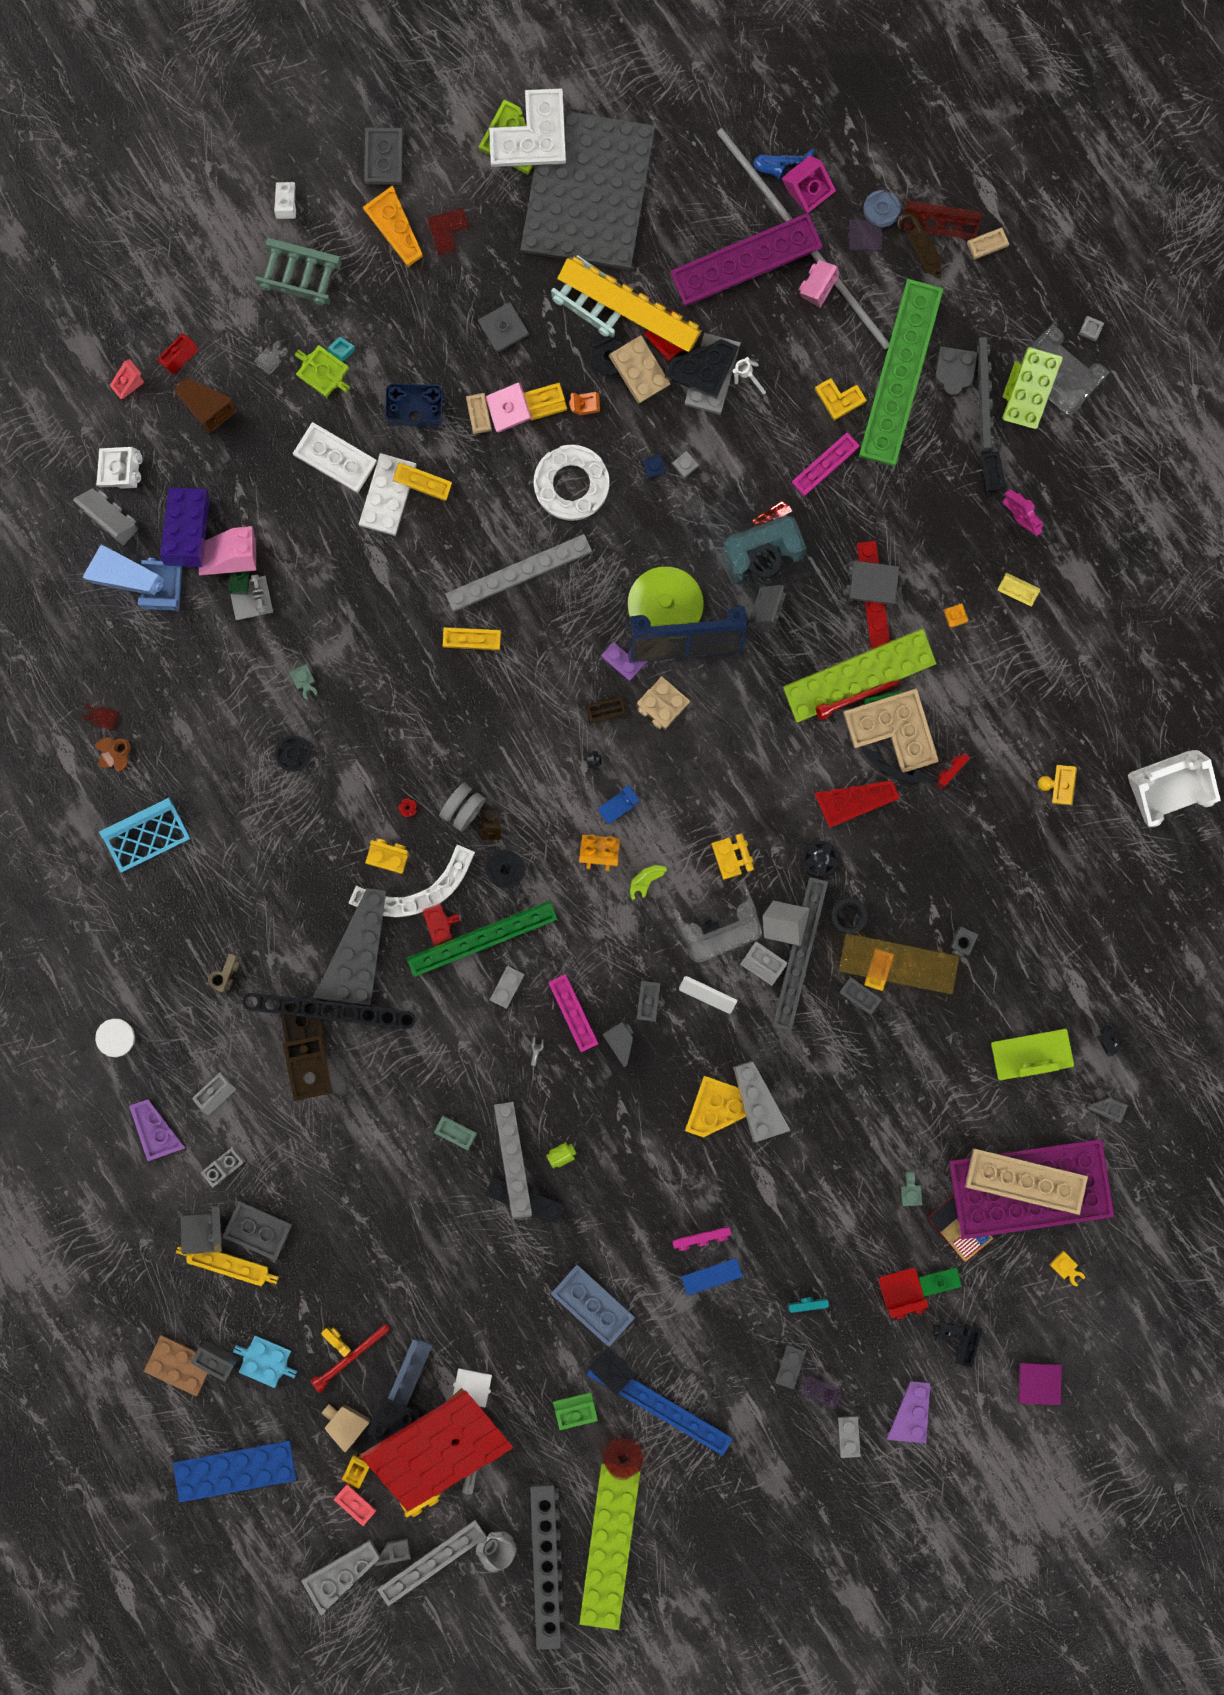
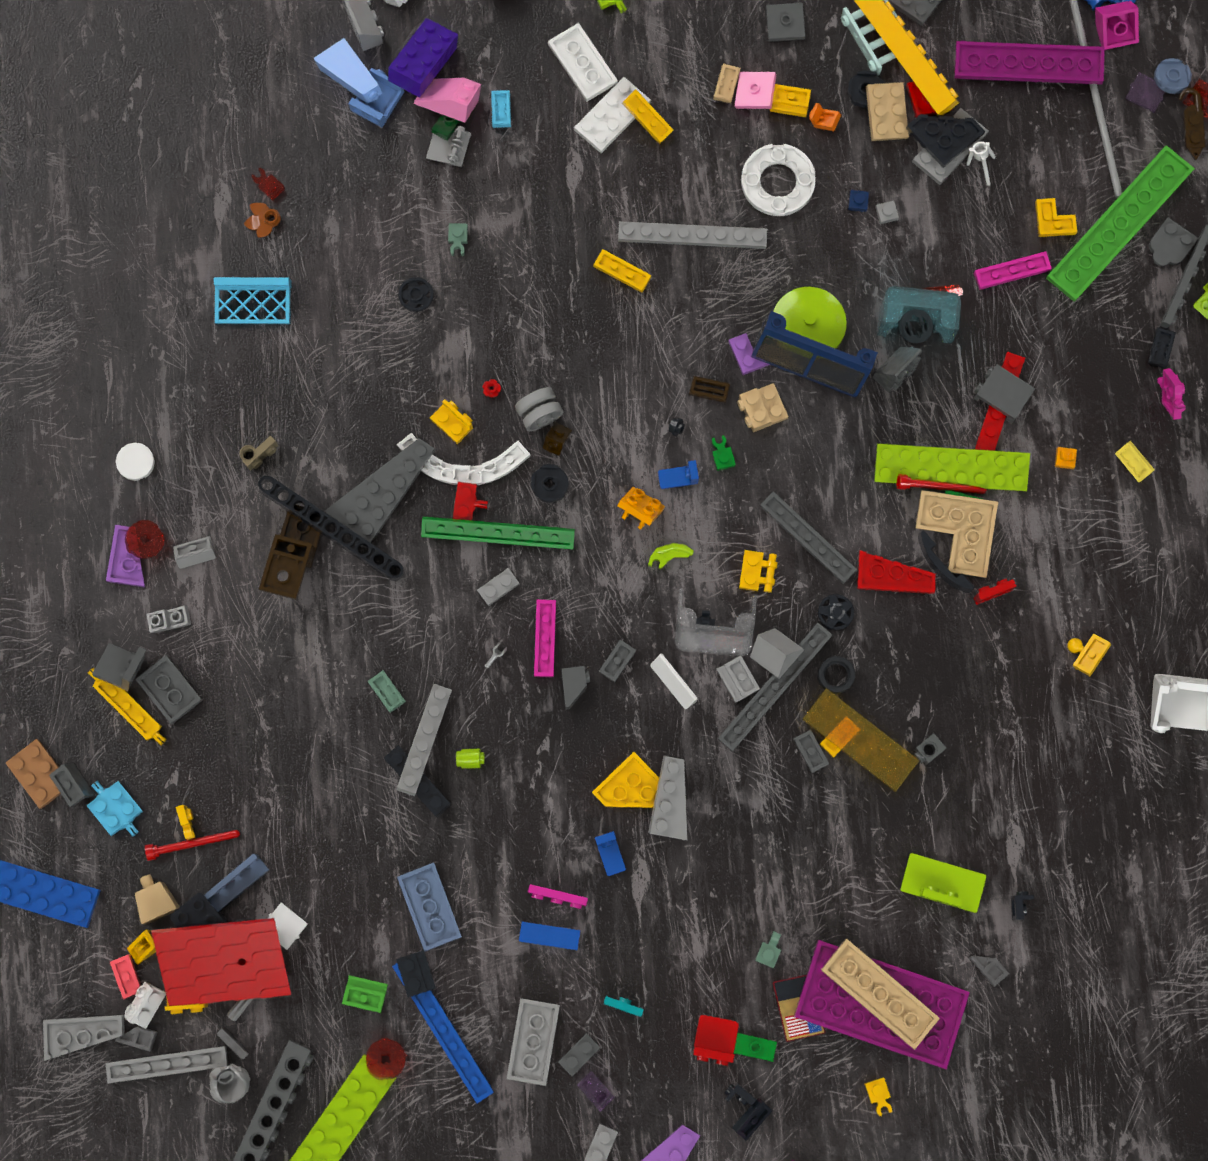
camera: 30 degrees right, 5 degrees down
dark blue axle [385,383,444,427] -> none
bright pink slope [799,260,839,308] -> none
none -> white bracket [124,982,166,1029]
none -> clear red plate [125,520,165,559]
none -> flat silver tile [217,1028,248,1059]
none -> medium azure plate [491,90,511,128]
none -> light grey plate [507,998,560,1086]
none -> blue bracket [595,831,626,876]
none -> green plate [712,435,736,471]
none -> dark grey plate [760,491,857,584]

